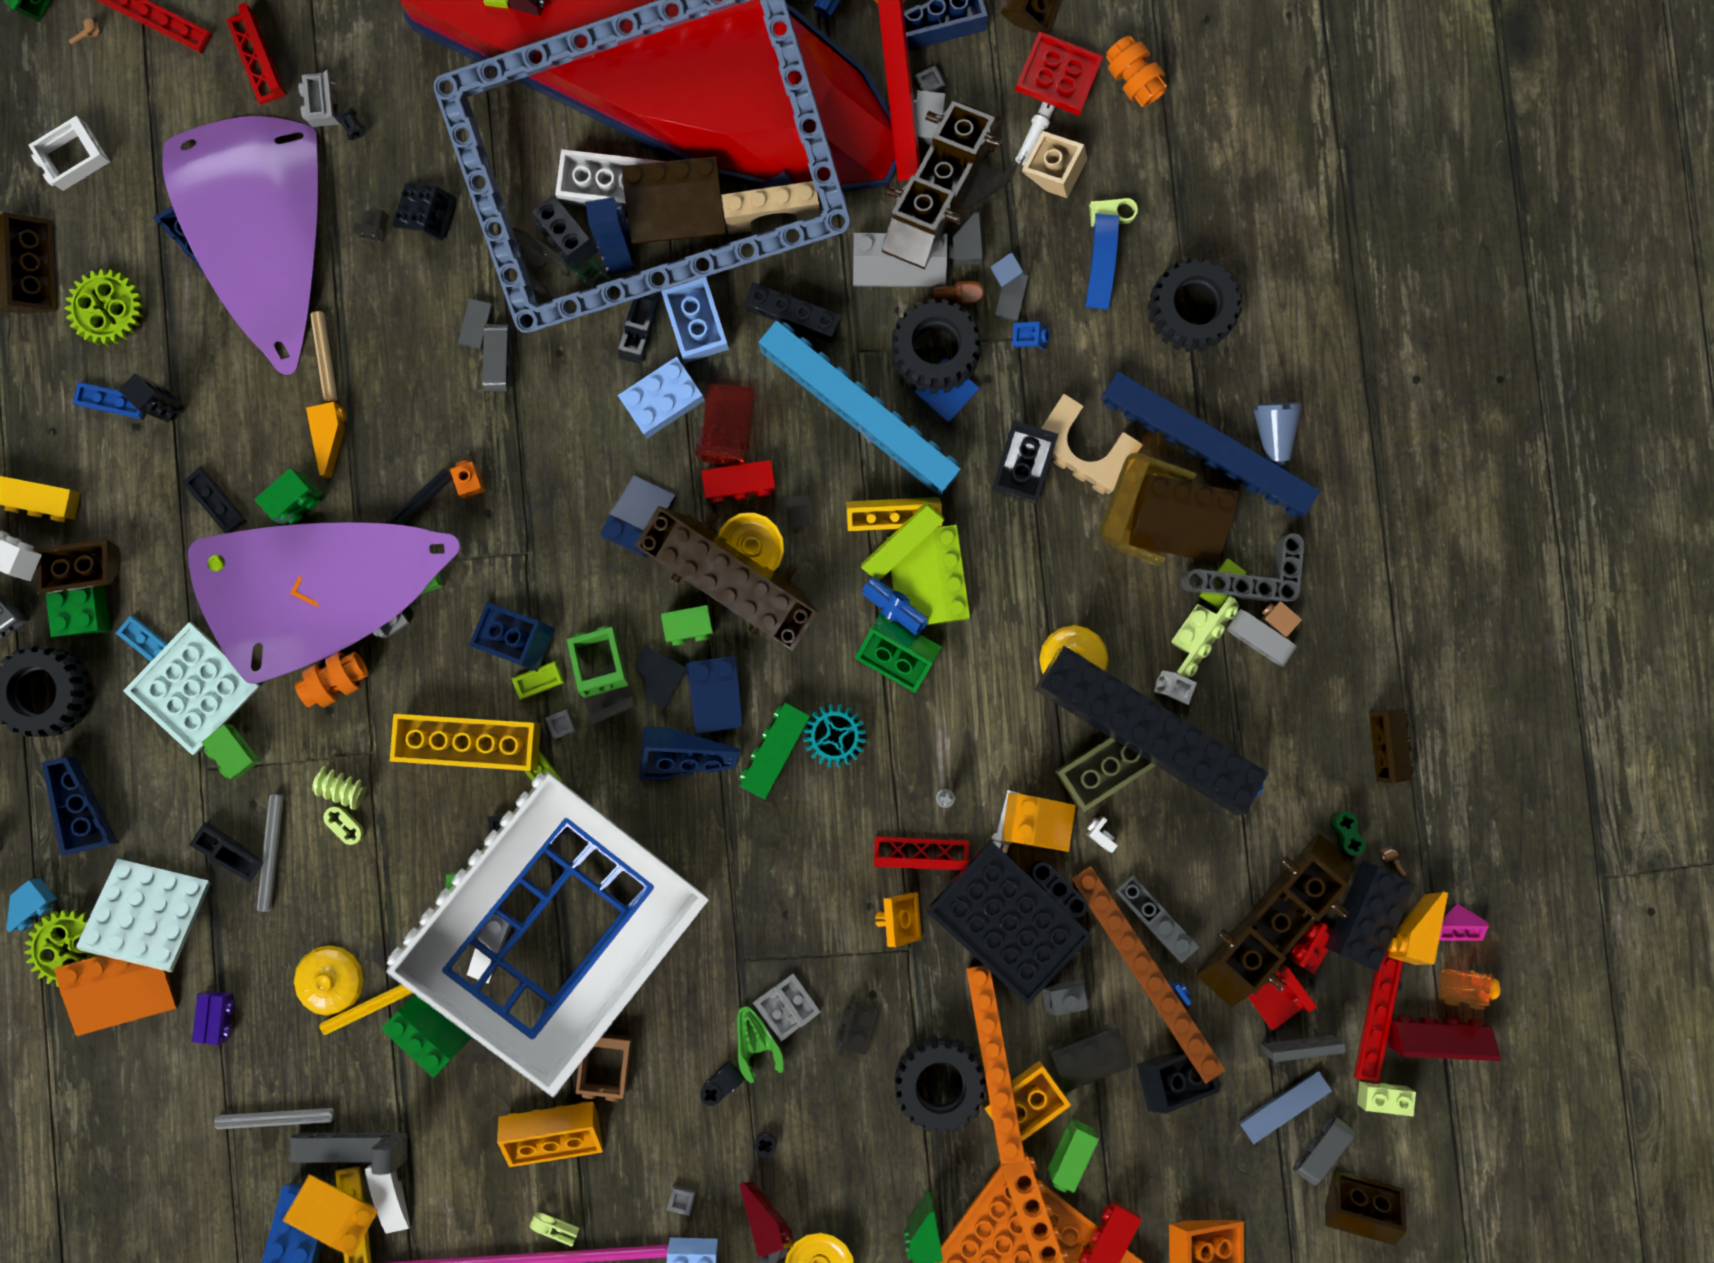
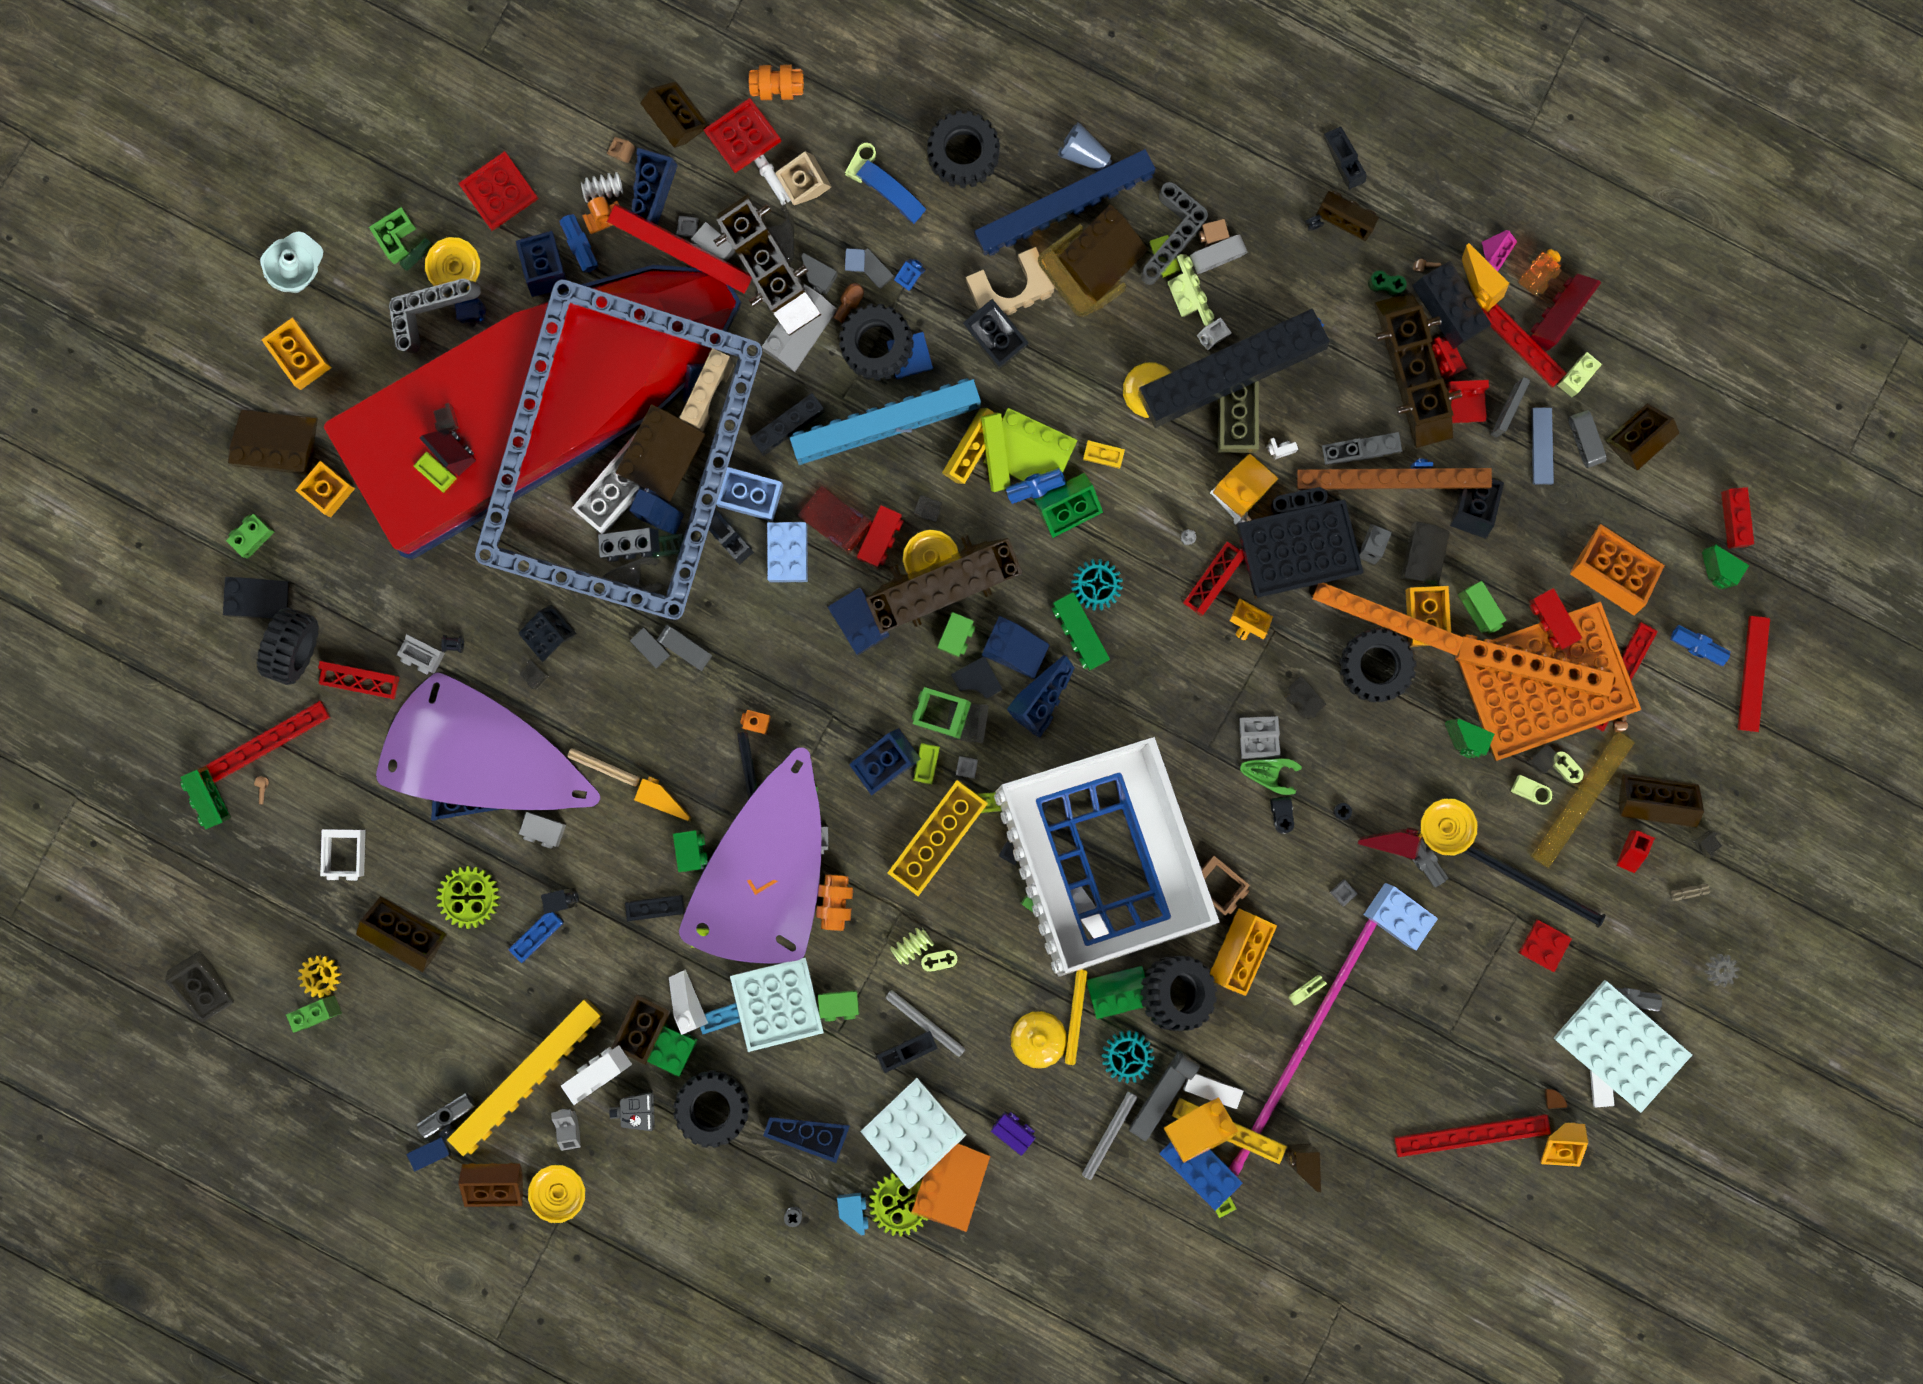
camera: 60 degrees left, 0 degrees up
none -> light grey brick [519,812,566,849]
none -> white slope [669,970,708,1035]
none -> yellow plate [1083,440,1125,469]
none -> teal gear [1102,1030,1154,1083]
none -> black tyre [1141,956,1217,1031]
none -> black bush [1305,215,1324,231]
none -> black slope [1324,127,1367,190]

